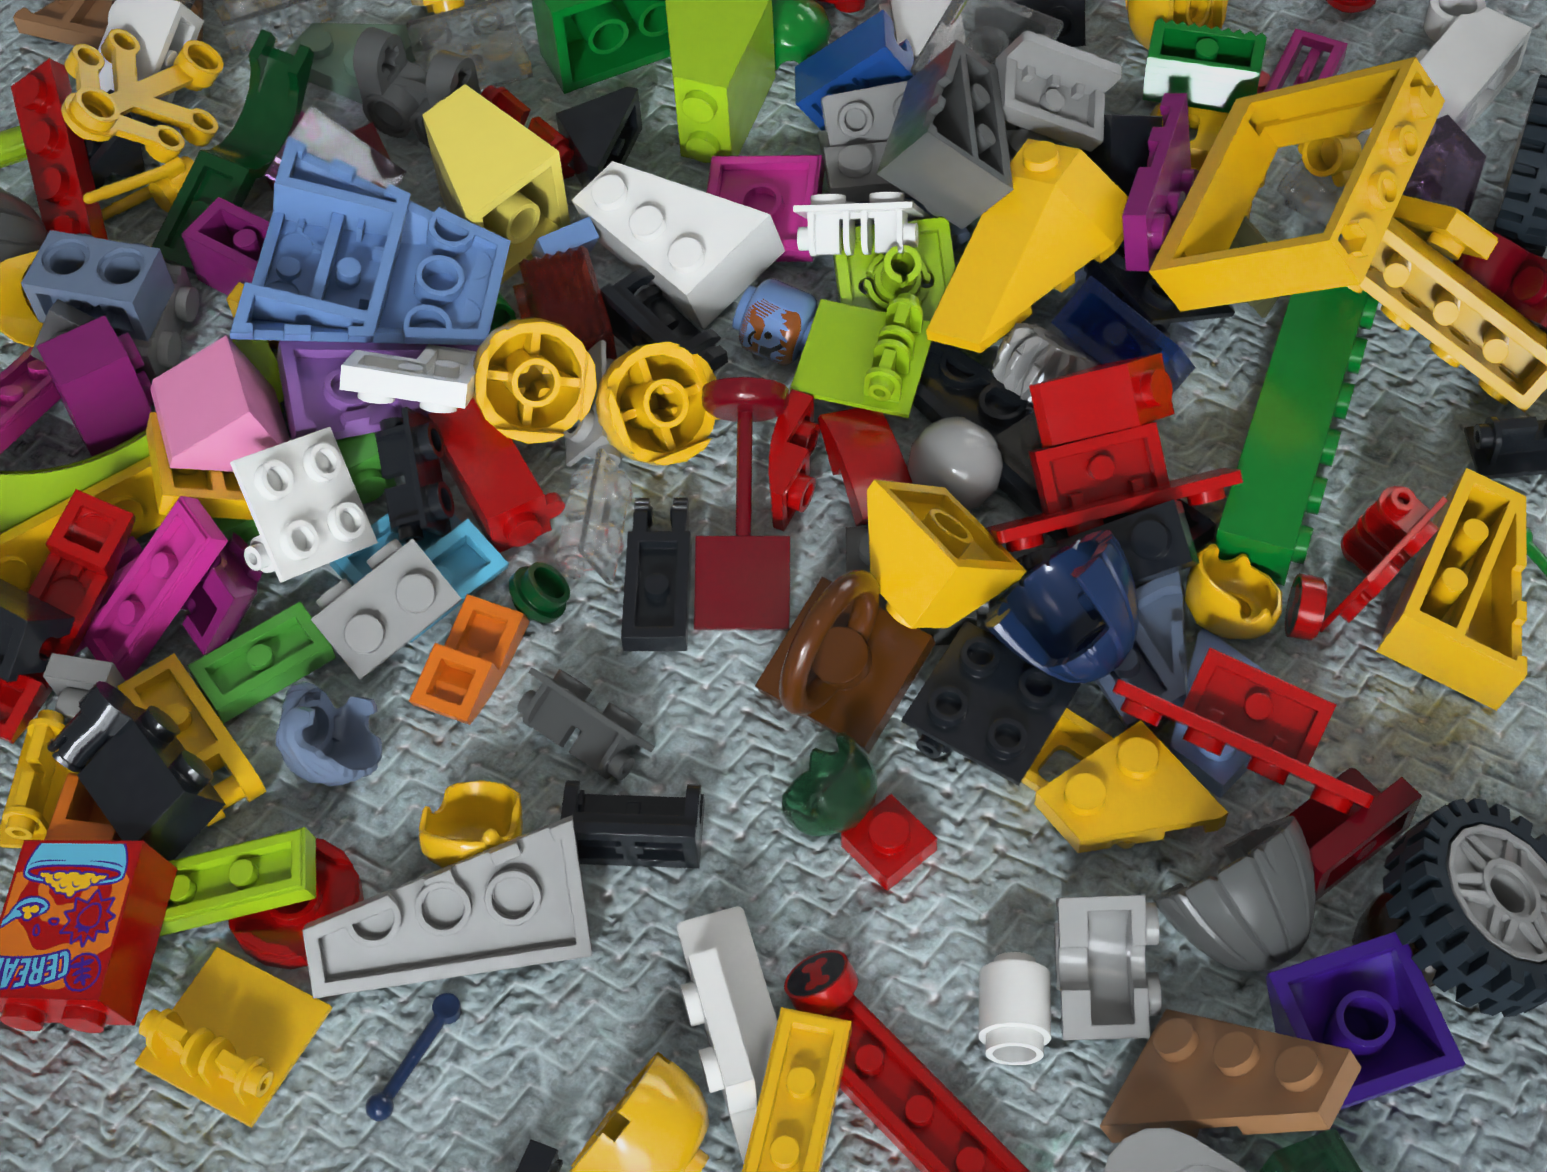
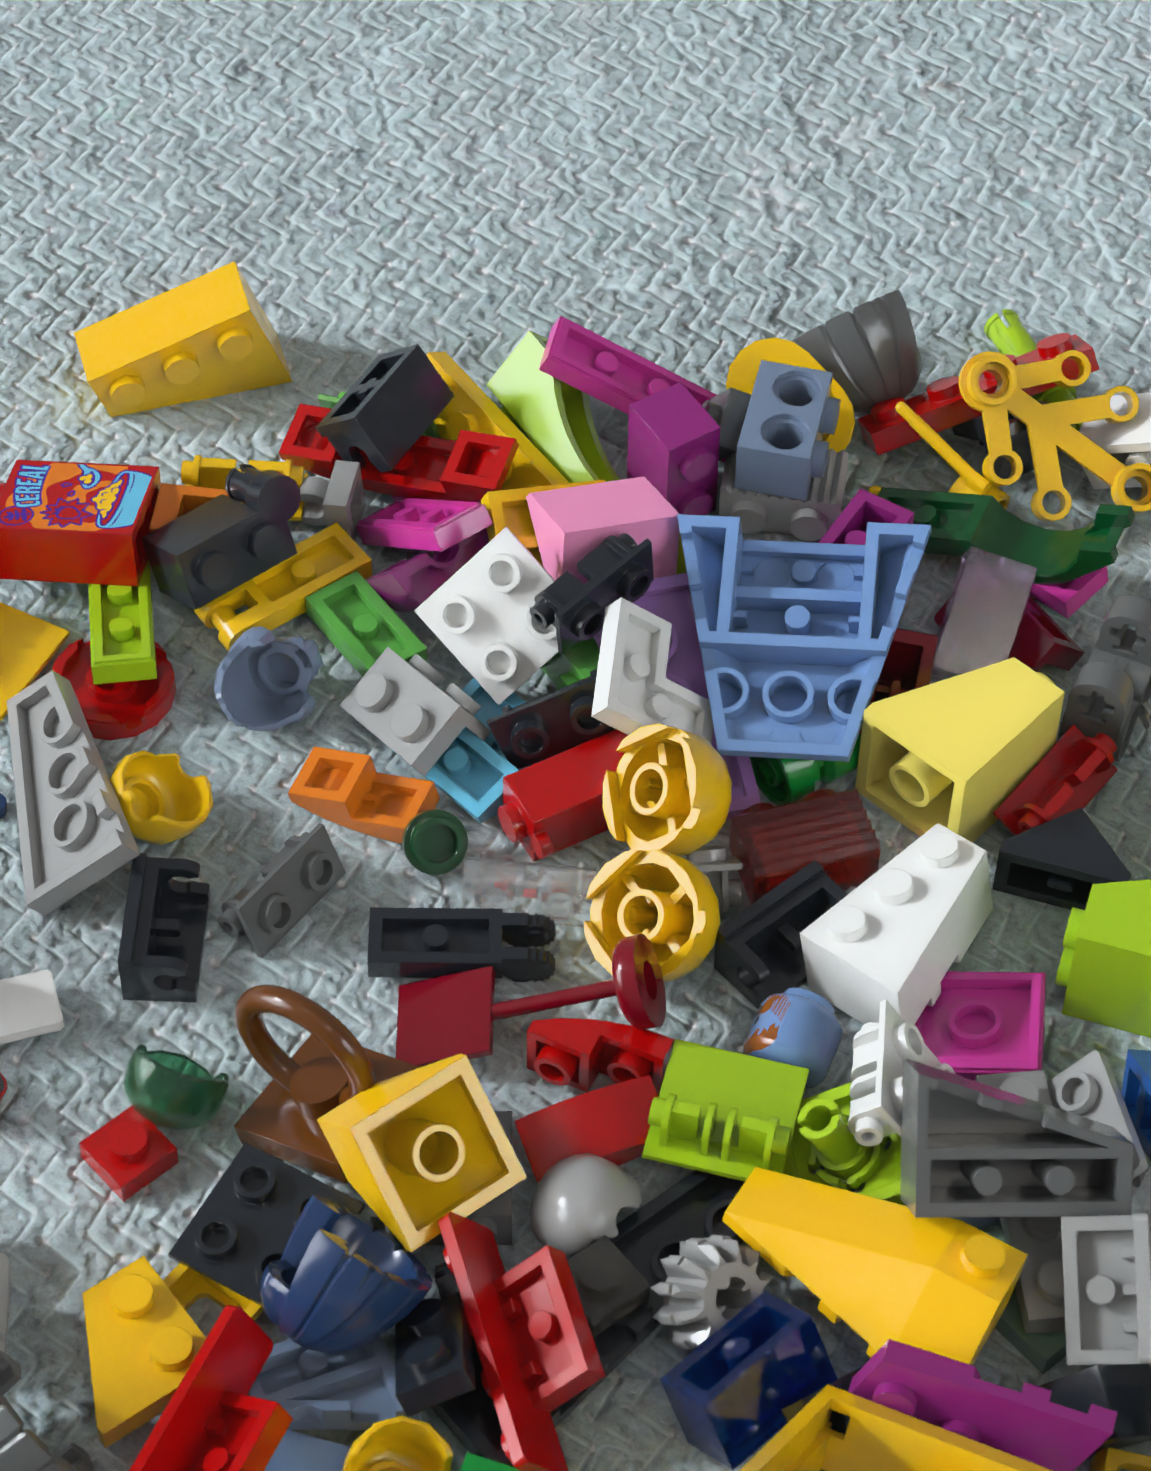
camera: 85 degrees right, 5 degrees down
medium blue plate [531,217,599,273] -> none
red slope [1029,353,1175,448] -> none
none -> black hinge [530,533,654,655]

